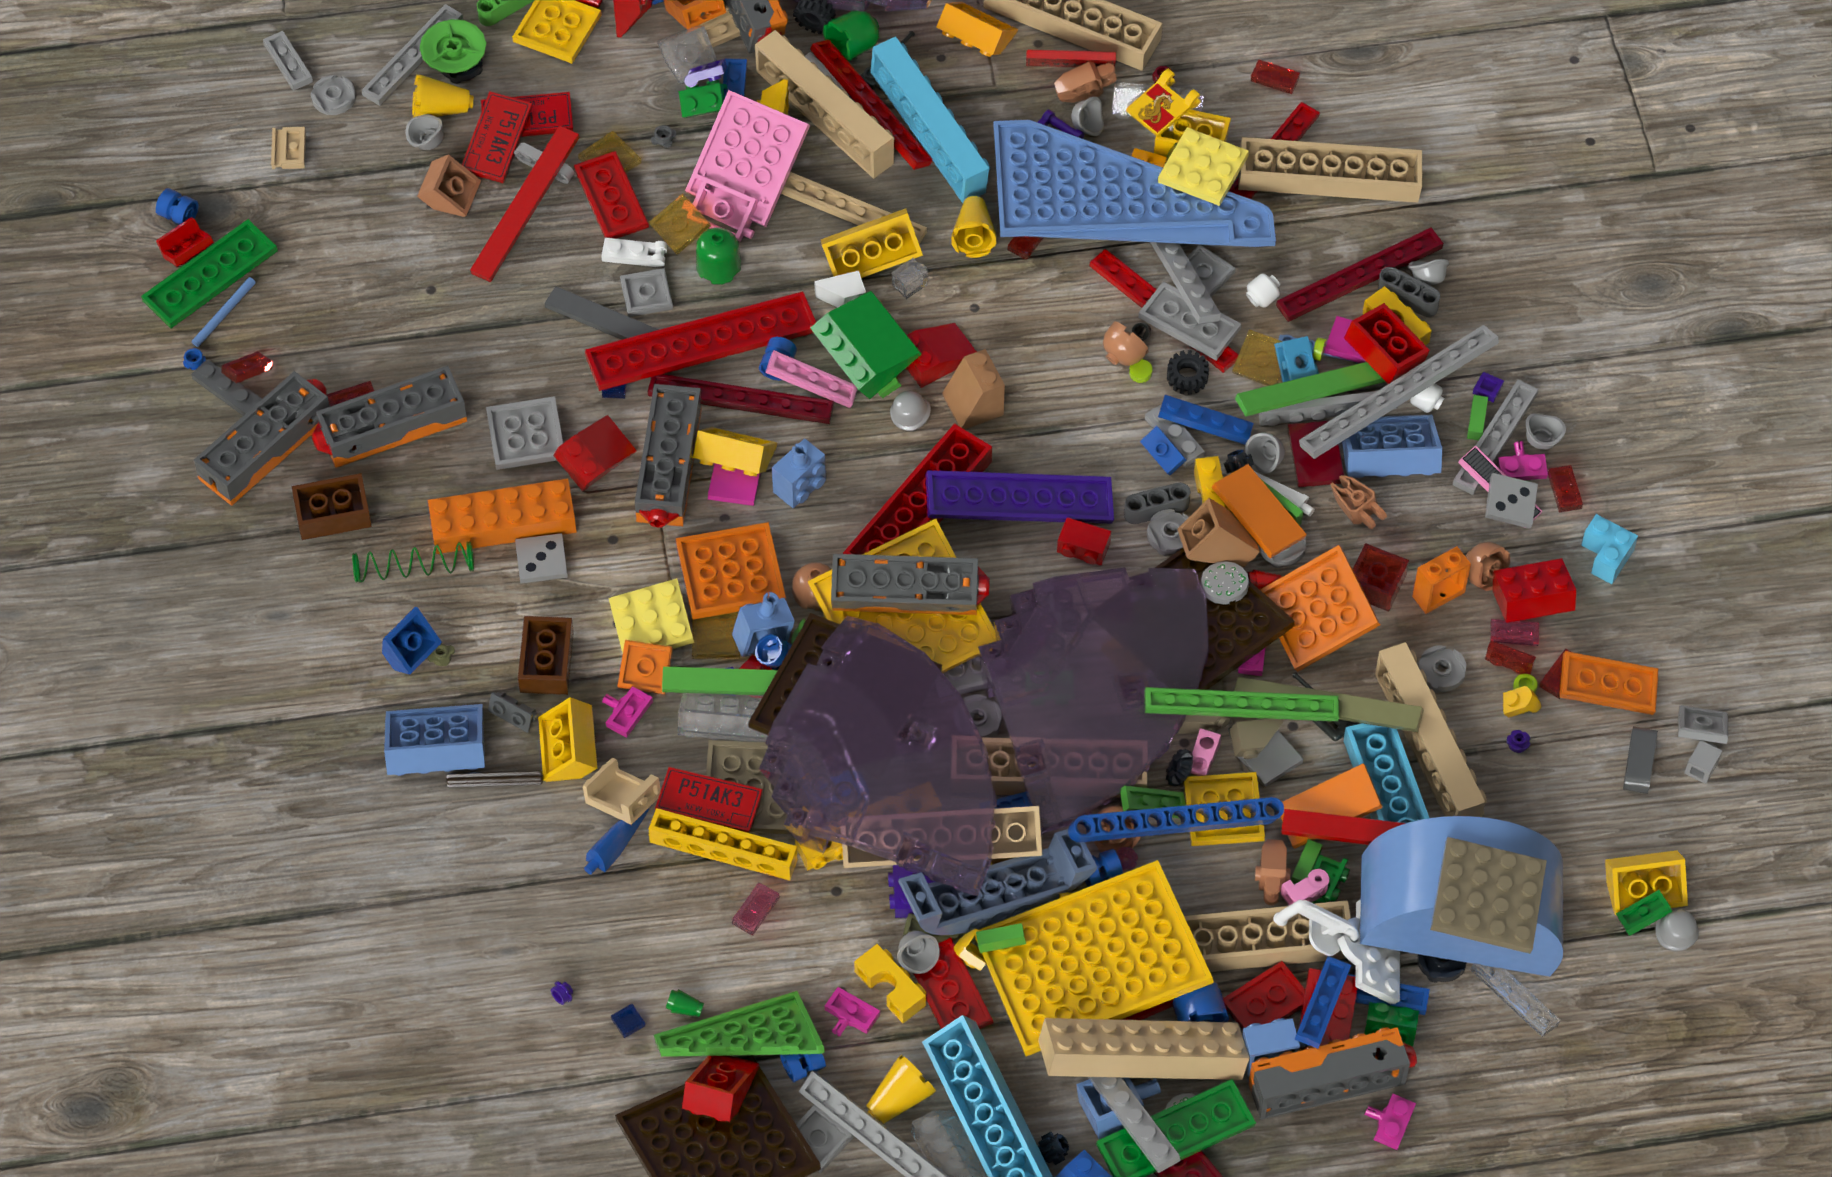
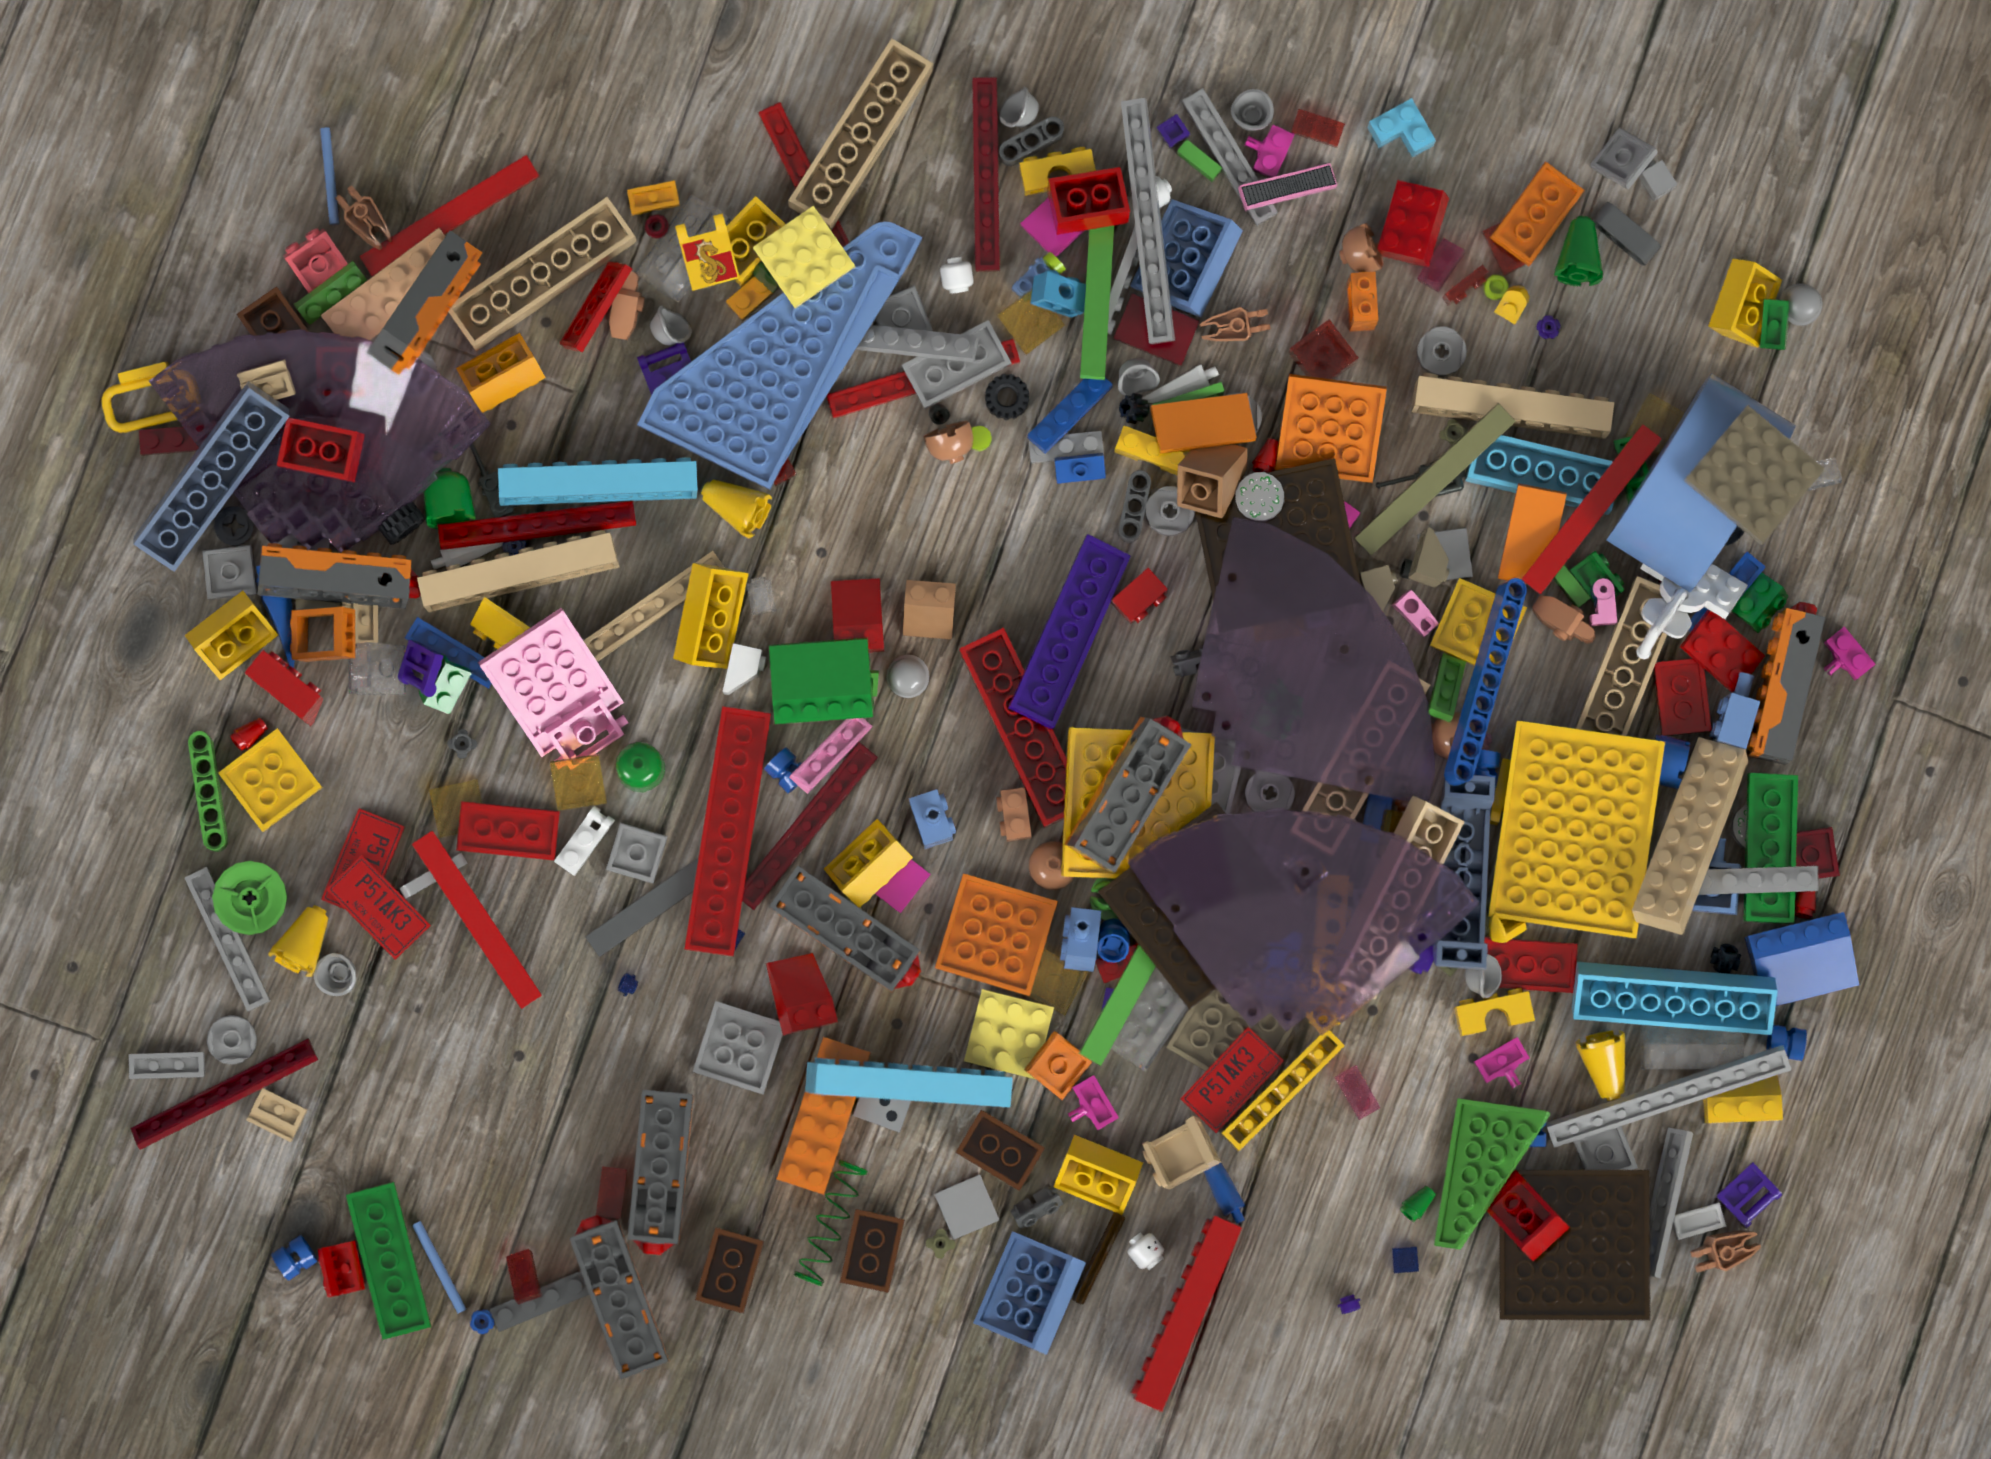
camera: 65 degrees left, 25 degrees up
blue slope [382,607,442,675] -> none
nougat slope [417,154,481,217] -> none
bright green piece [976,923,1026,953] -> none
bright green tile [1144,687,1339,722] -> none
black gear [1166,749,1193,787] -> none
clear red plate [1250,59,1300,94] -> none
blue plate [1294,956,1351,1049] -> none
light grey tile [1485,473,1538,529] -> none
none -> dark red tile [130,1038,318,1150]
none -> clear blue plate [617,973,638,997]
none -> light orange plate [627,181,680,215]
none -> medium azure brick [805,1058,1013,1107]
none -> reddish brown brick [840,1209,905,1293]
none -> light grey tile [935,1175,999,1240]
none -> nougat brick [996,788,1031,842]
none -> white head [1128,1232,1164,1270]
none -> red brick [1131,1216,1242,1412]
none -> green cone [1554,216,1603,287]

